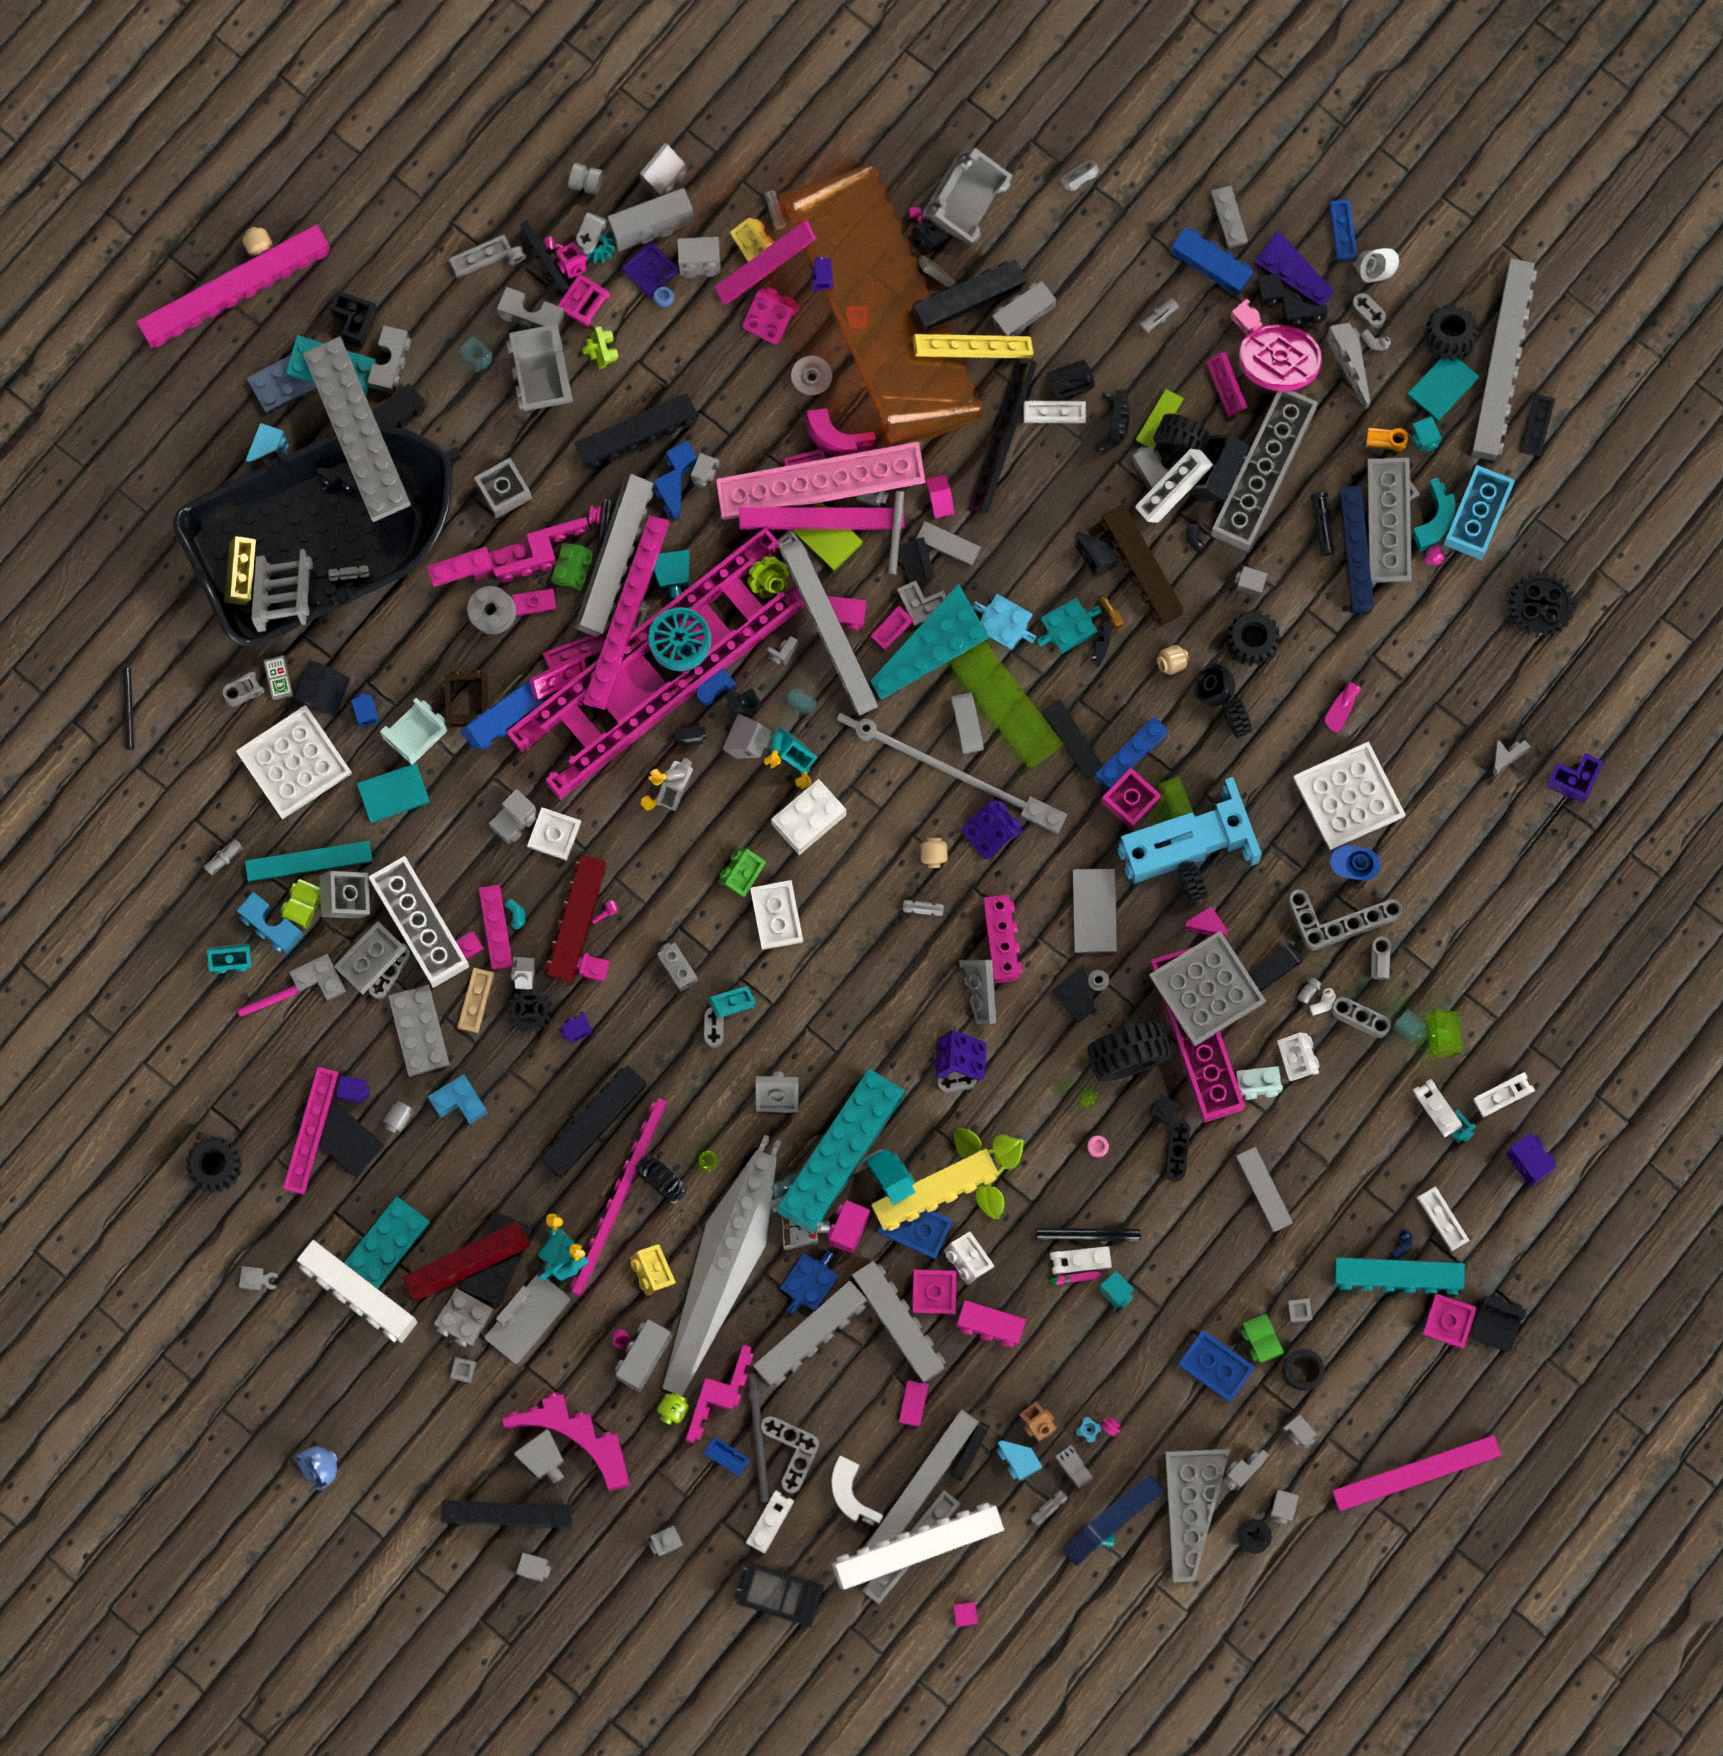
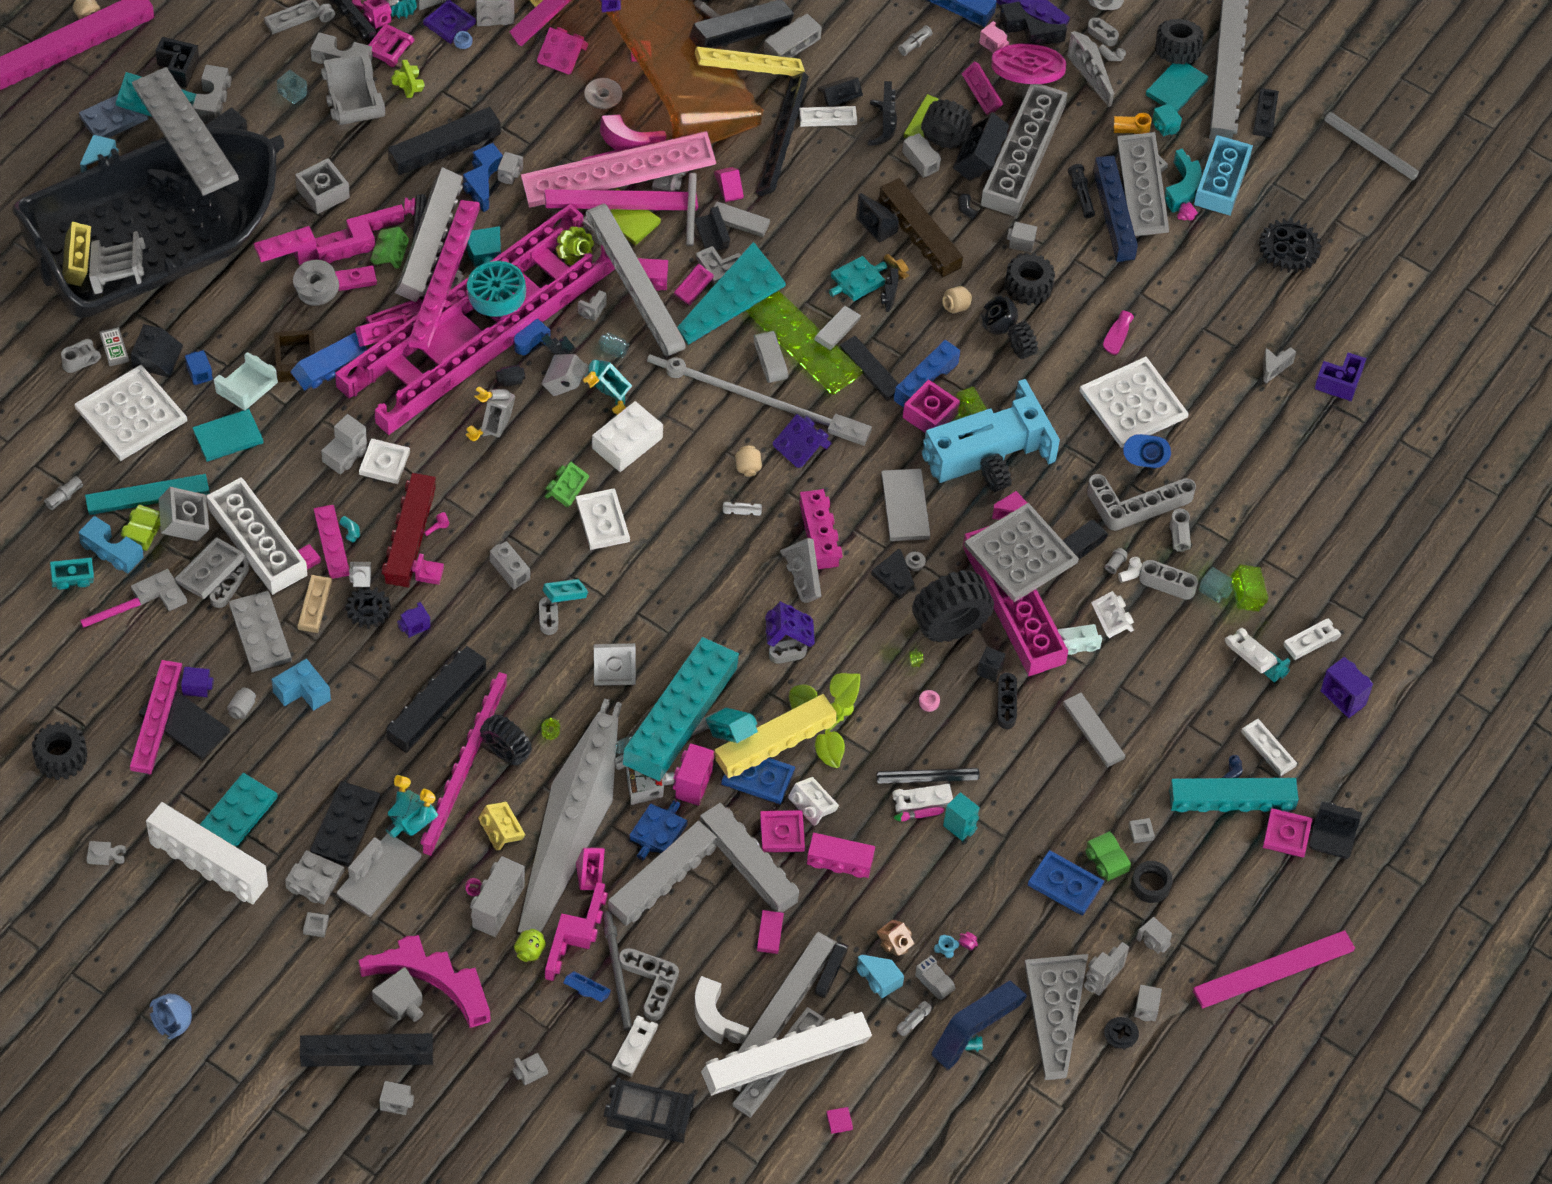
camera: 10 degrees left, 20 degrees down
light grey axle [328,566,369,582] -> none
dark red brick [402,1222,531,1301] -> none
medium azure plate [972,594,1037,651] -> none
white brick [1135,449,1213,523] -> none
none -> dark pink slope [576,848,605,890]
none -> light grey tile [815,306,861,350]
none -> light grey axle [1325,112,1419,180]

